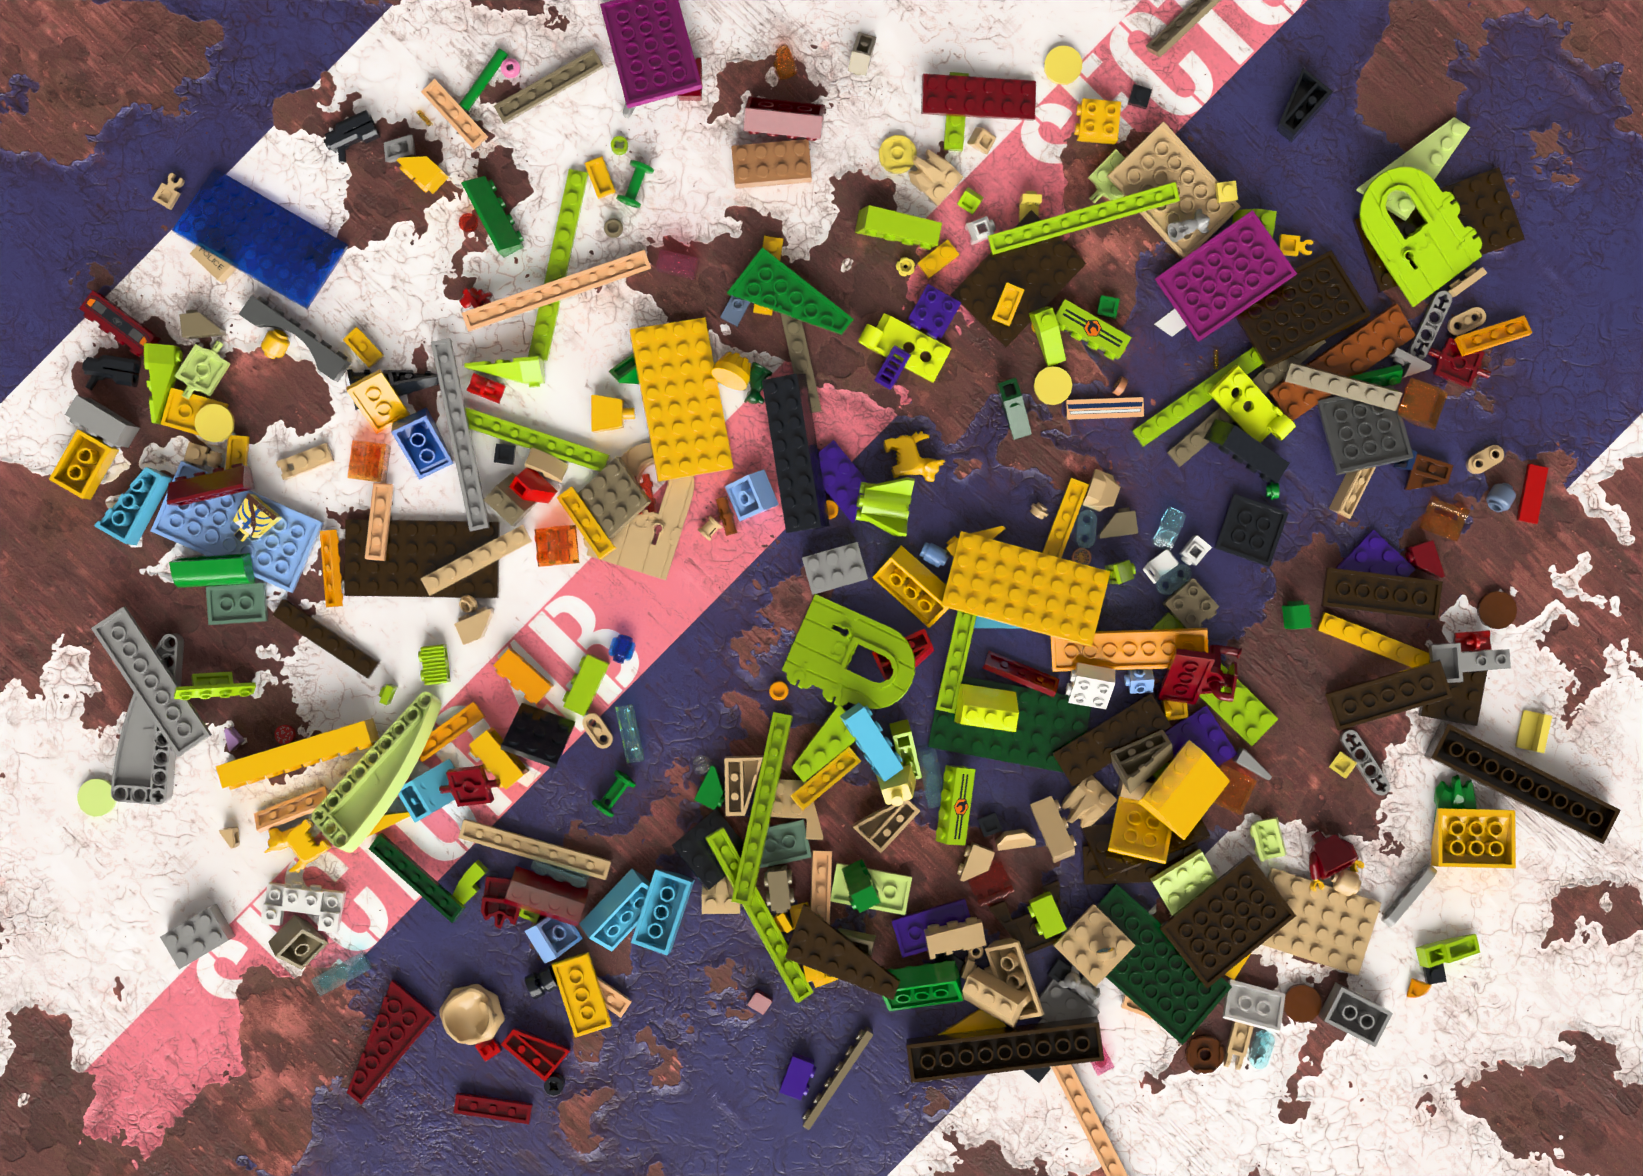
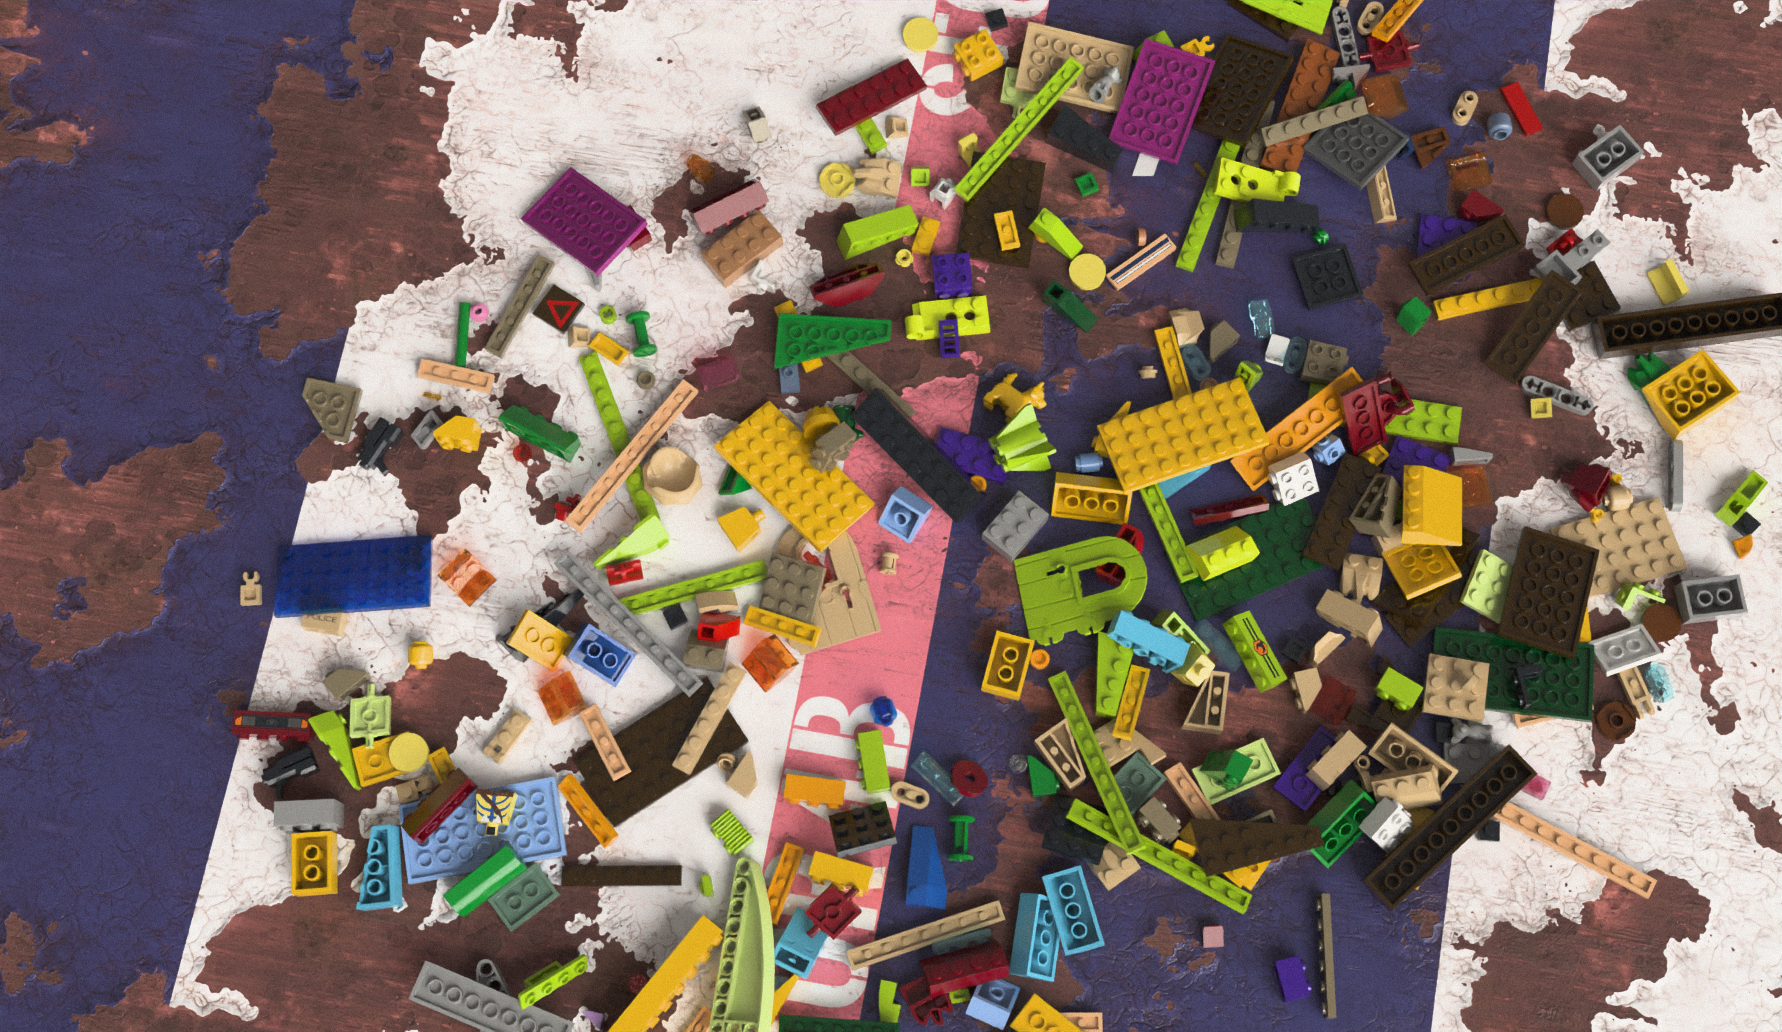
camera: 30 degrees left, 15 degrees down
dark grey arch [239,295,351,382] -> none
yellow plate [343,327,384,369] -> none
dark orange pin [715,496,738,536] -> none
lime brick [1055,299,1132,360] -> none
white window [1179,535,1212,566] -> none
light yellow plate [1215,181,1238,203] -> none
yellowish green bracket [1250,817,1287,862] -> none
none -> dark tan plate [302,378,363,443]
none -> clear orange slope [437,549,497,607]
none -> dark brown tile [532,284,585,334]
none -> tan slope [568,326,591,348]
none -> tan piece [642,446,703,506]
none -> white bracket [751,260,775,294]
none -> dark tan brick [808,422,857,474]
none -> dark red wedge [809,262,885,308]
none -> blue wedge [905,826,947,910]
none -> dark red tile [949,760,988,797]
none -> yellow brick [981,631,1035,701]
none -> black wedge [1047,104,1123,173]
none -> white brick [1359,797,1415,854]
none -> black bracket [1511,663,1542,711]
none -> light grey brick [1572,125,1644,191]
none -> lime bracket [1615,581,1666,610]

